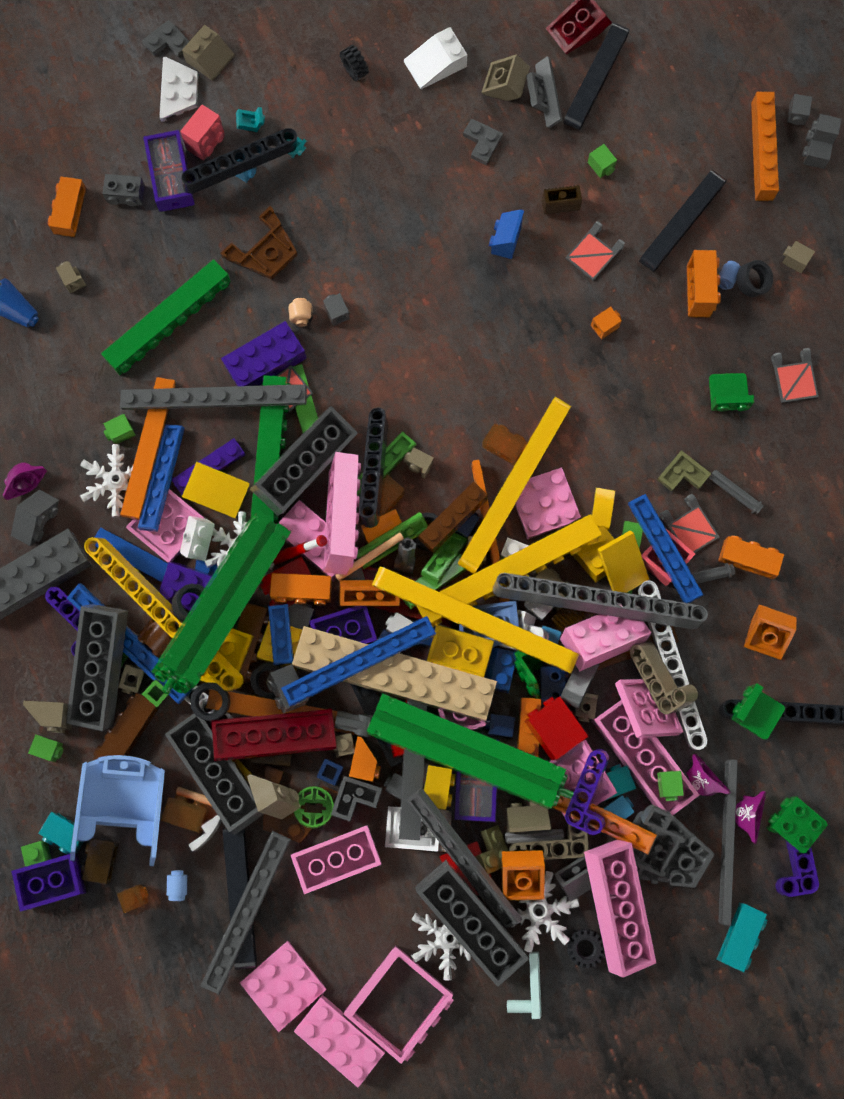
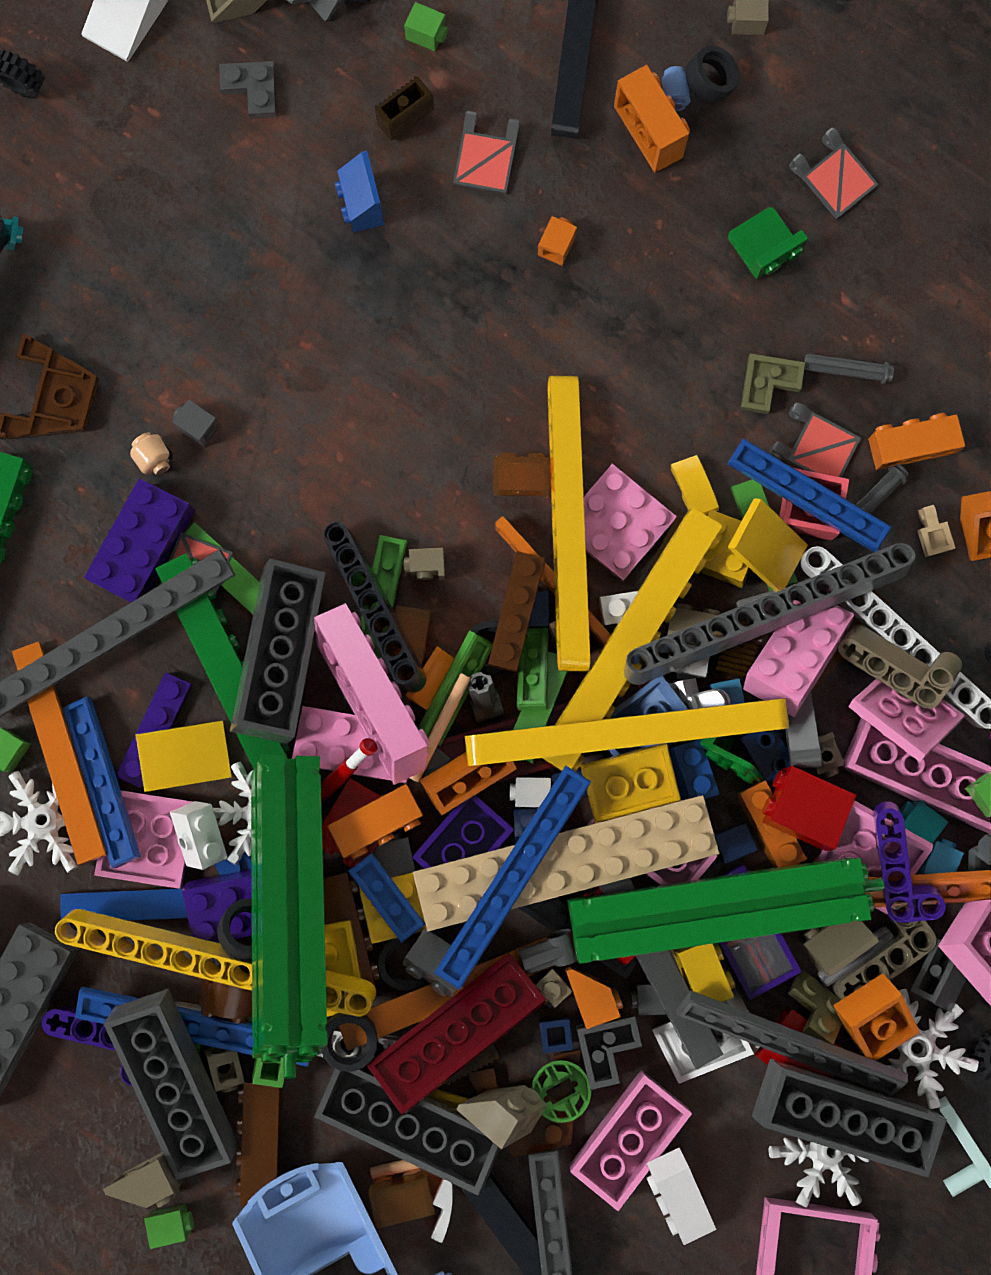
camera: 30 degrees left, 5 degrees up
none -> white brick [647,1148,716,1245]
none -> tan plate [917,505,955,557]

